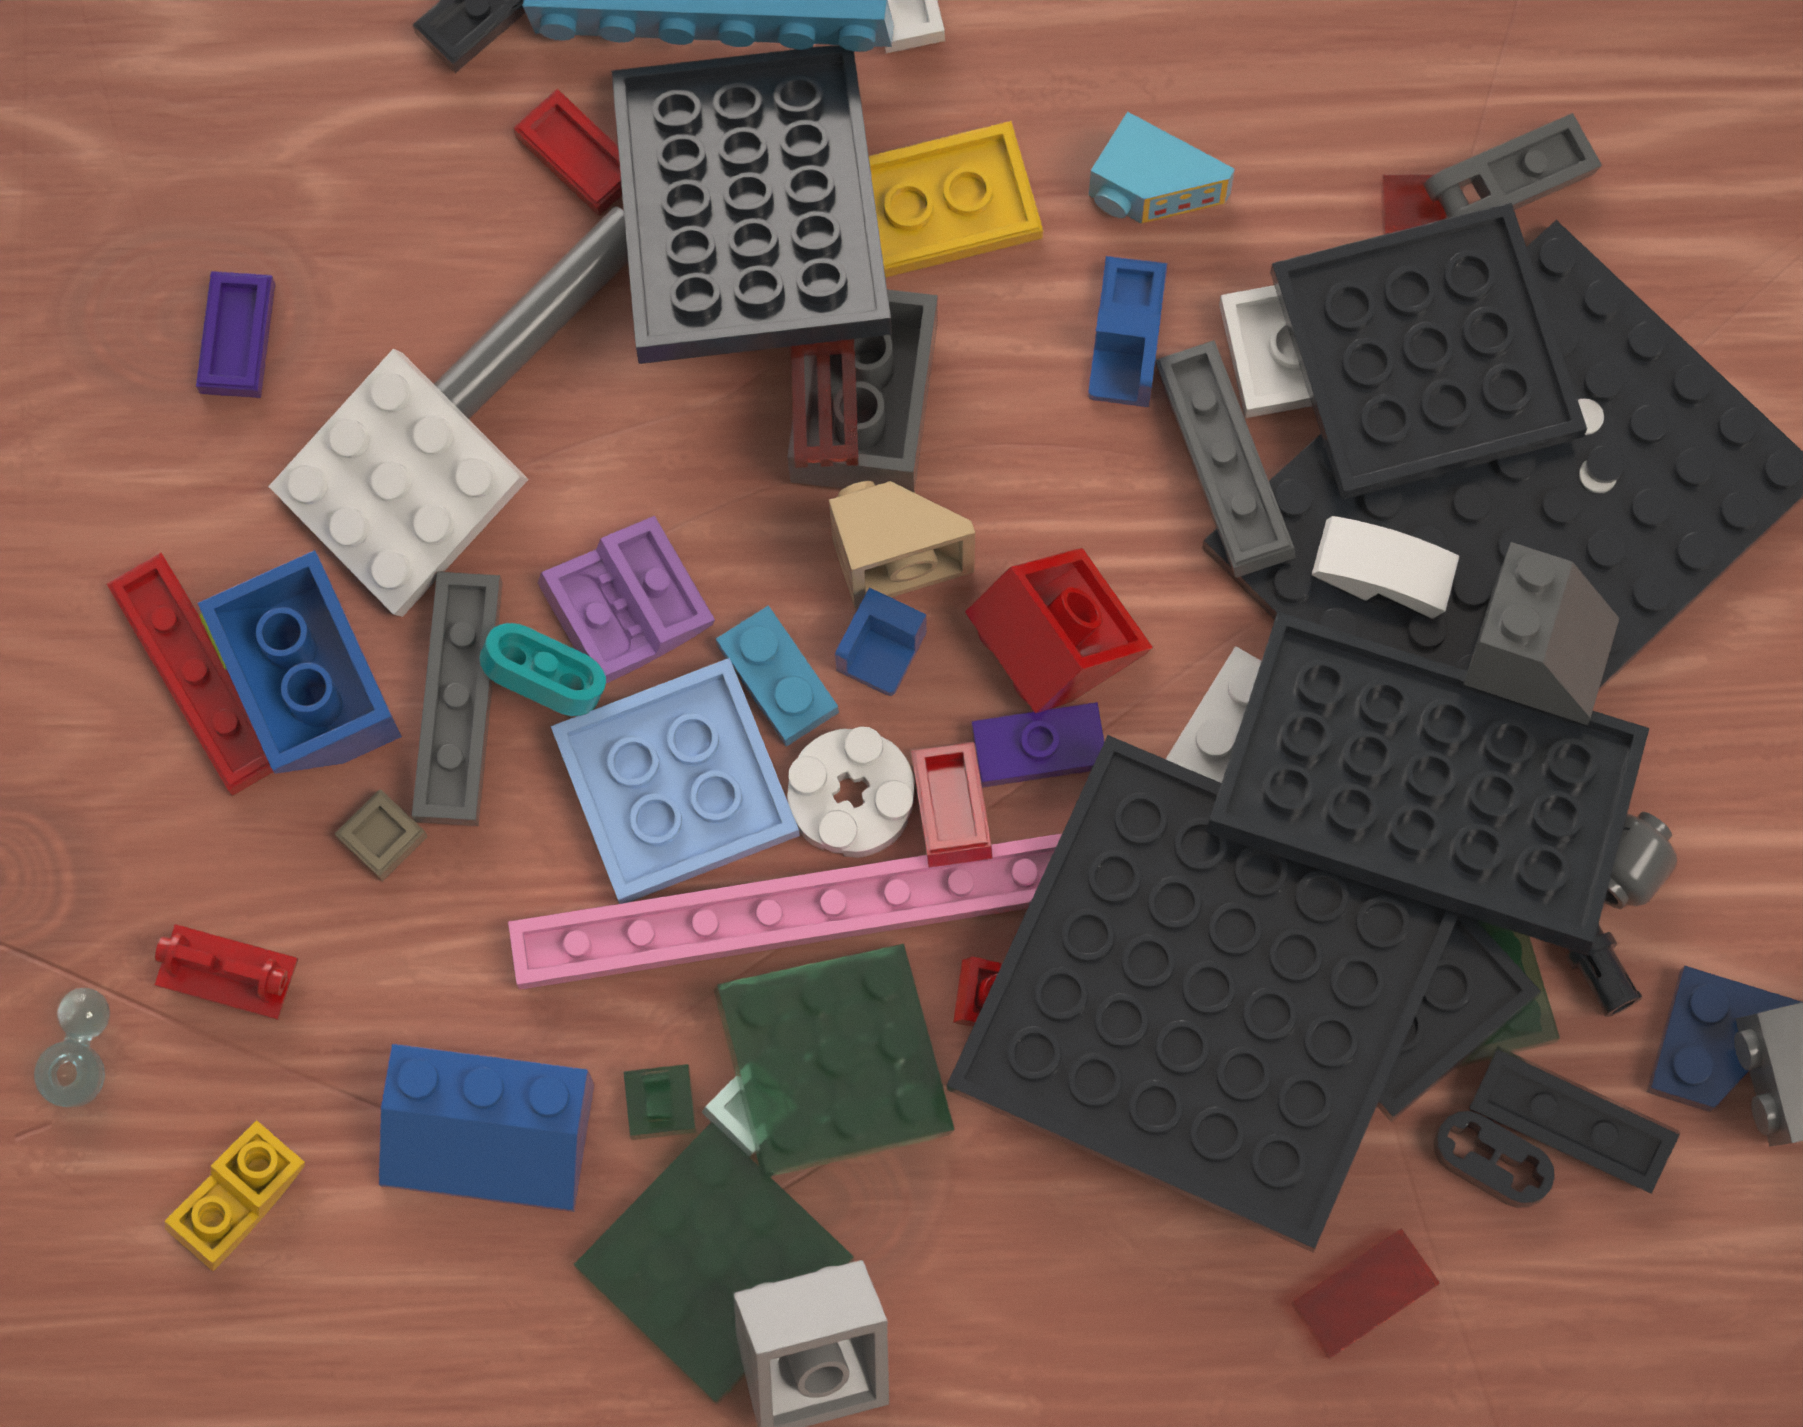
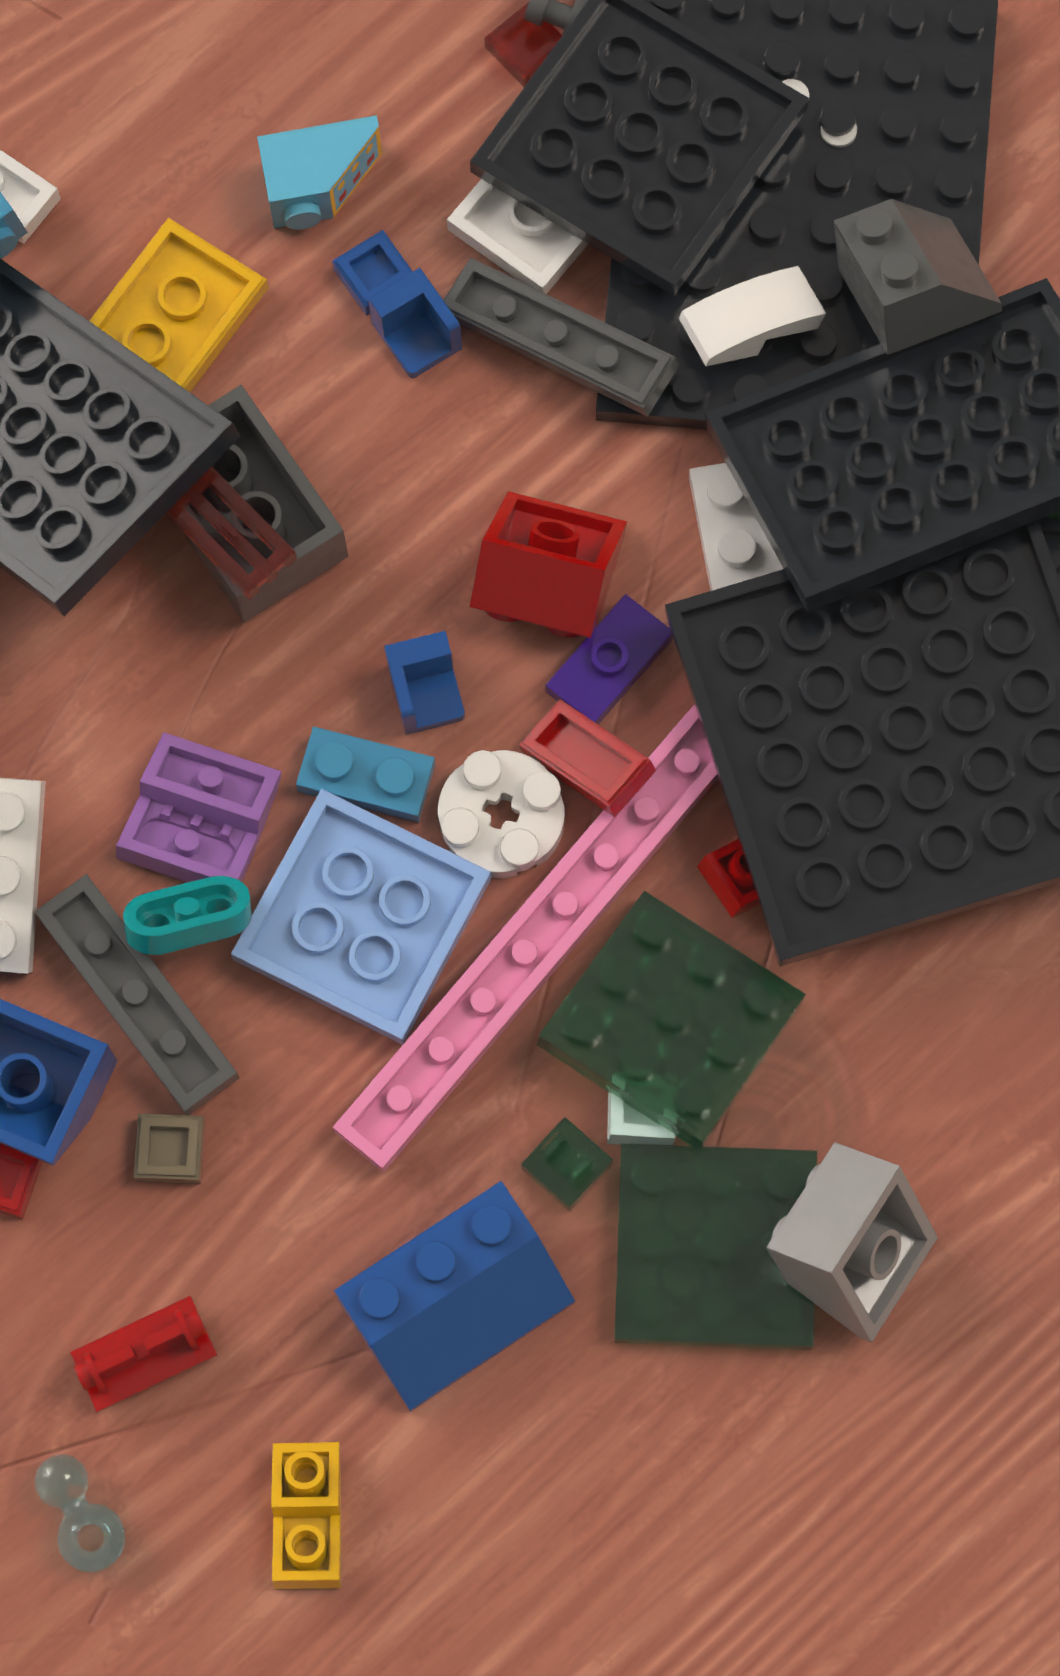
camera: 40 degrees left, 0 degrees up
tan slope [829,481,975,608] -> none

